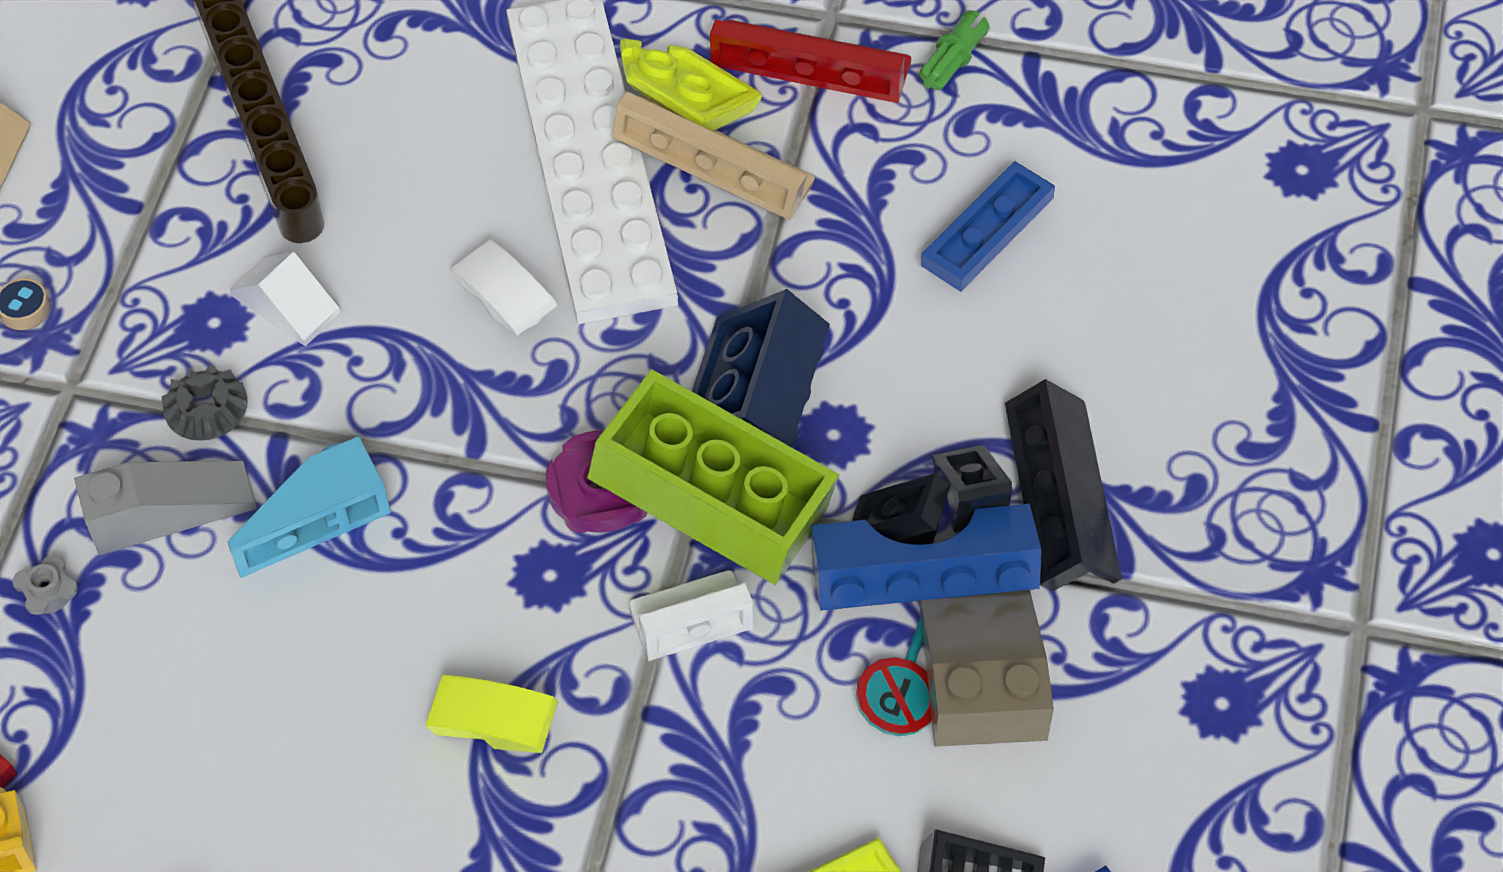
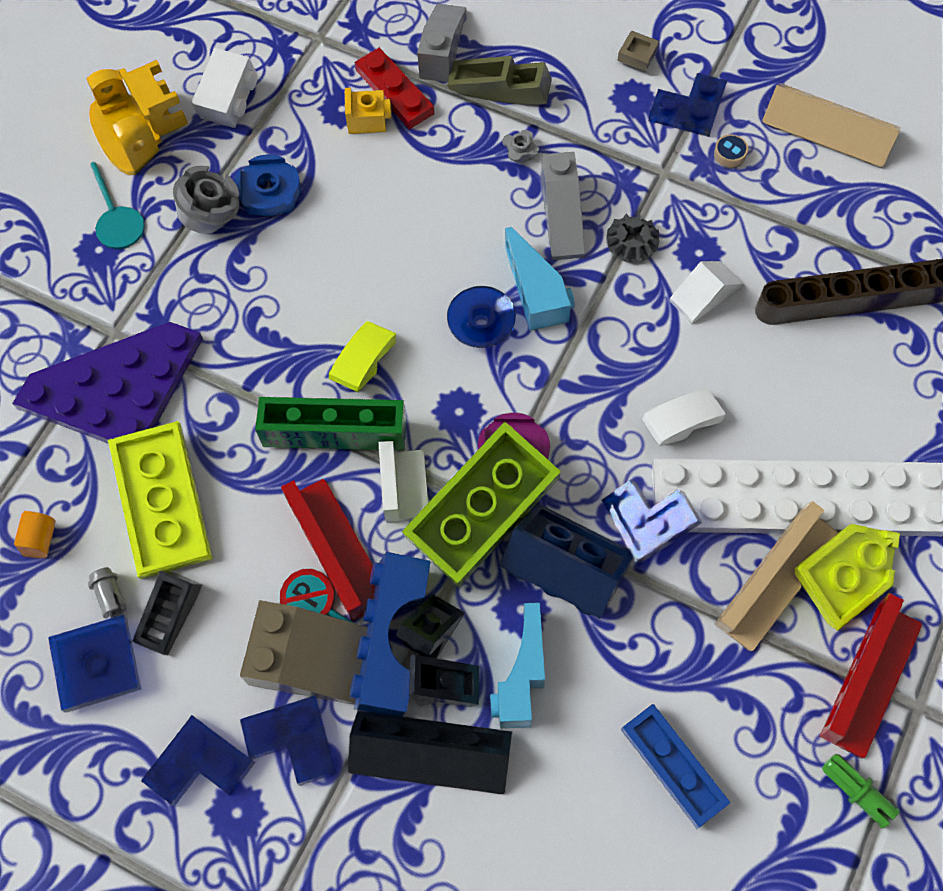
camera: 105 degrees right, 10 degrees up
none -> clear blue plate [141,715,255,806]
none -> clear blue plate [240,695,337,786]
none -> green brick [255,397,407,451]
none -> red panel [281,479,375,622]
none -> clear blue dish [447,286,516,348]
none -> medium azure slope [490,603,545,729]
none -> clear blue plate [601,480,702,563]

